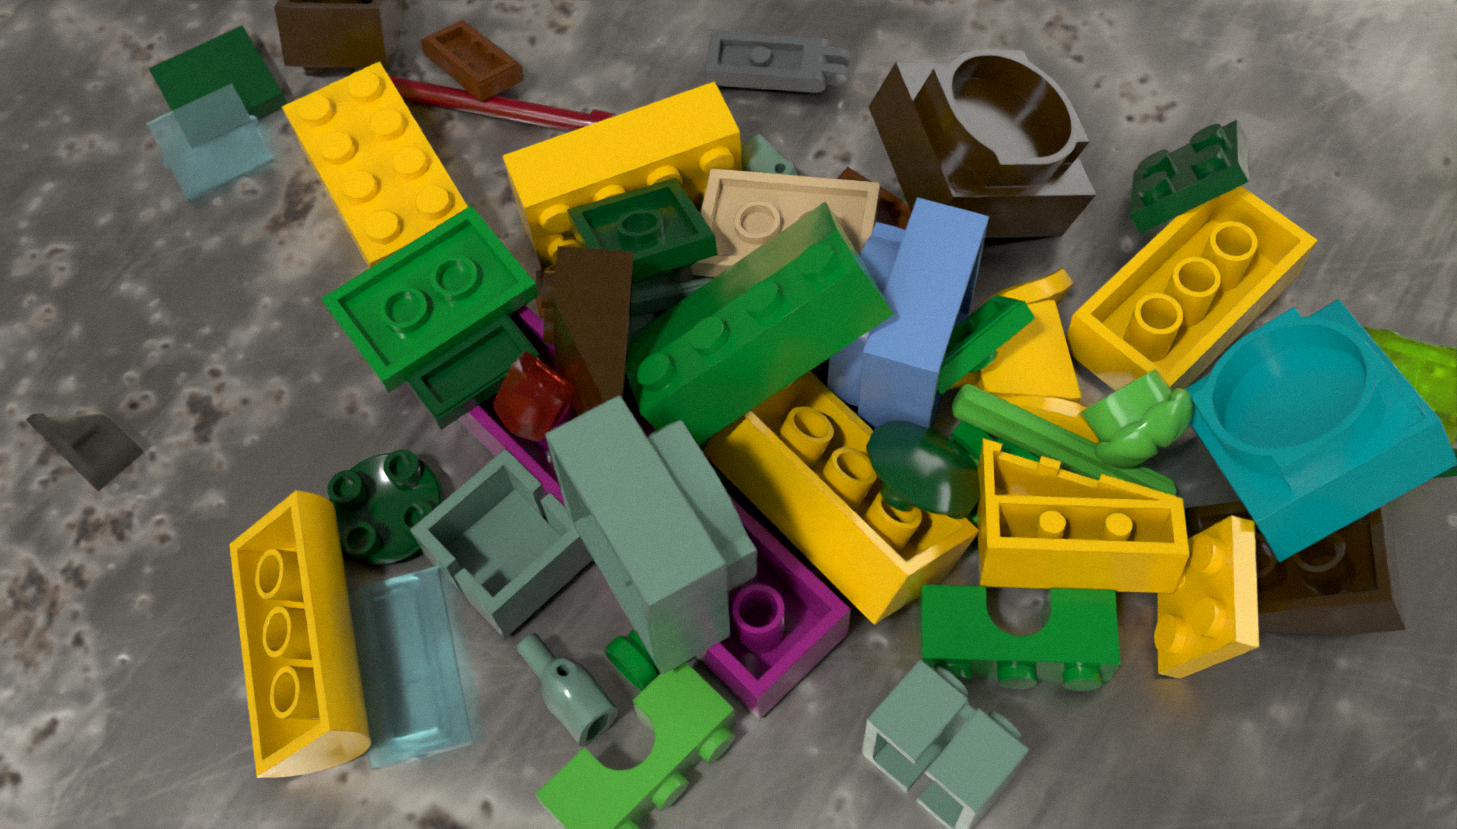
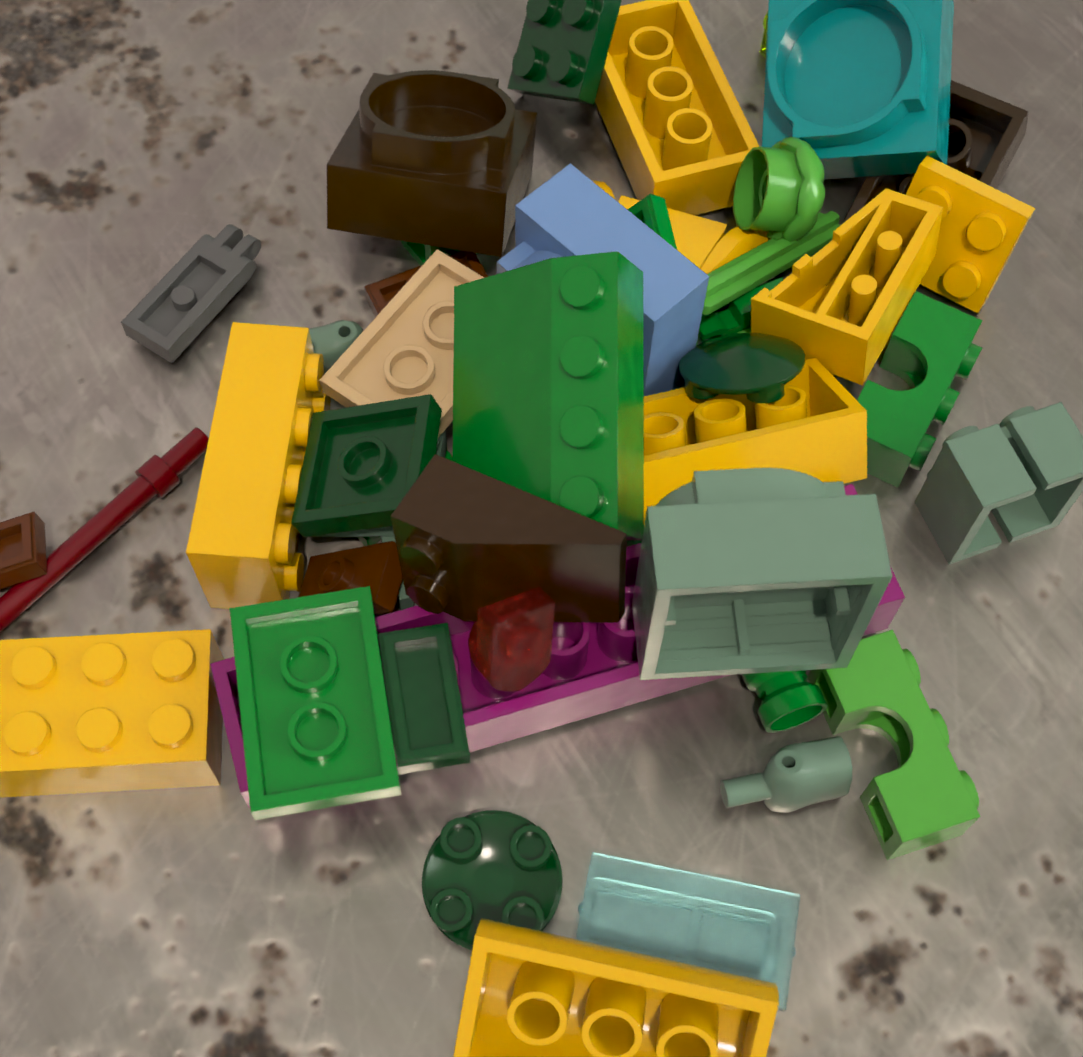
camera: 70 degrees left, 0 degrees up
sand green piece [410,449,593,639] -> none

